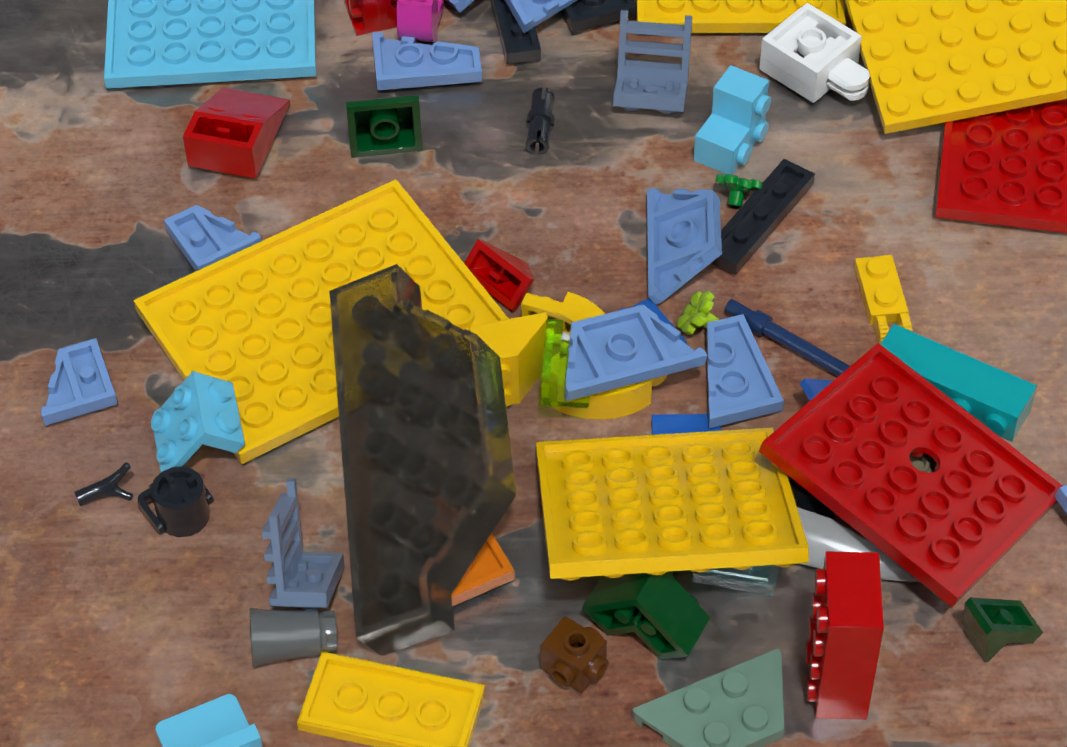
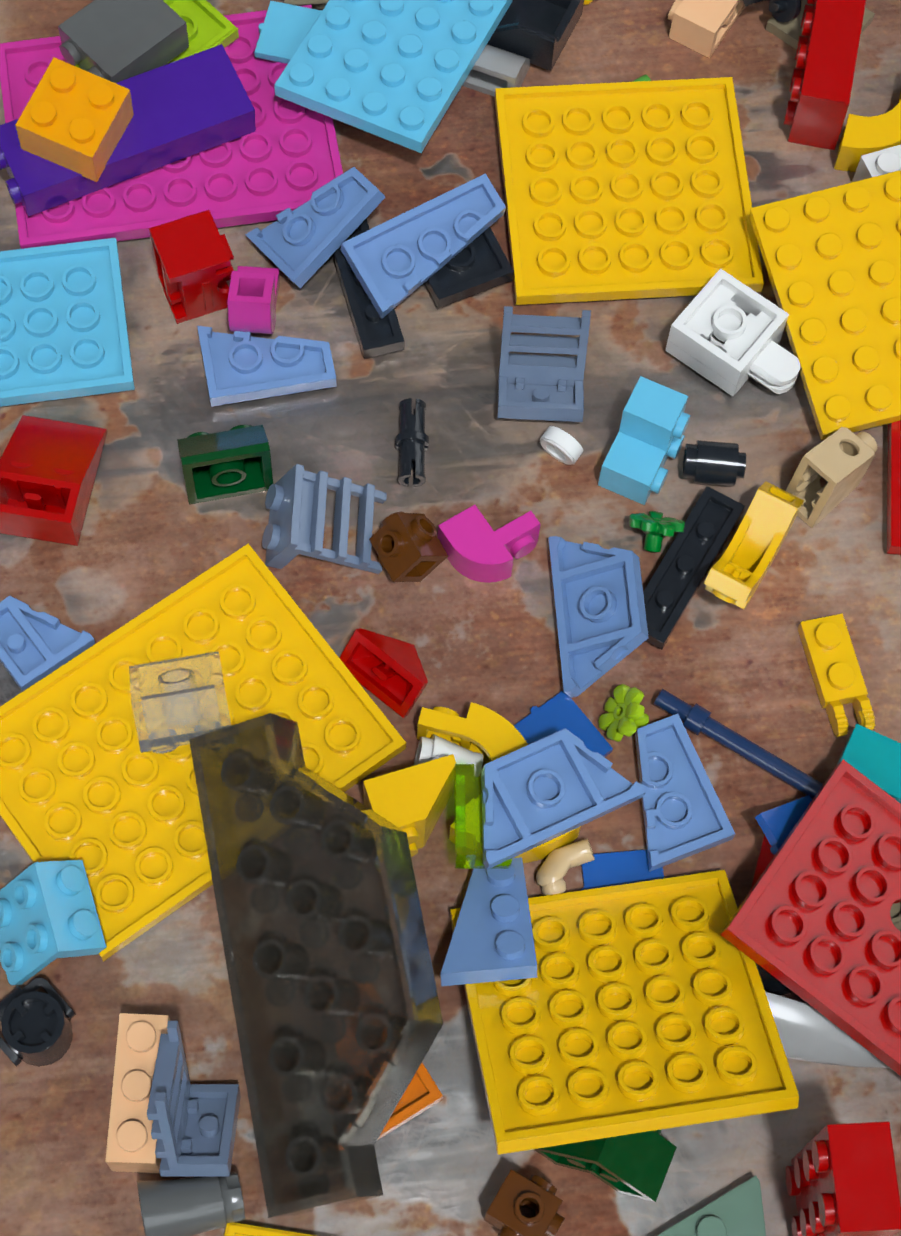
camera: 10 degrees left, 15 degrees up
none -> light nougat brick [105,1013,170,1173]
none -> clear slope [129,651,233,754]
none -> sand blue plate [262,464,387,574]
none -> reddish brown brick [369,511,448,582]
none -> dark pink brick [437,505,541,583]
none -> medium blue wing [440,857,538,986]
none -> tan arm [536,838,595,896]
none -> white tile [540,426,583,465]
none -> black brick [682,440,746,486]
none -> yellow arch [704,481,804,609]
none -> tan torso [786,427,877,528]

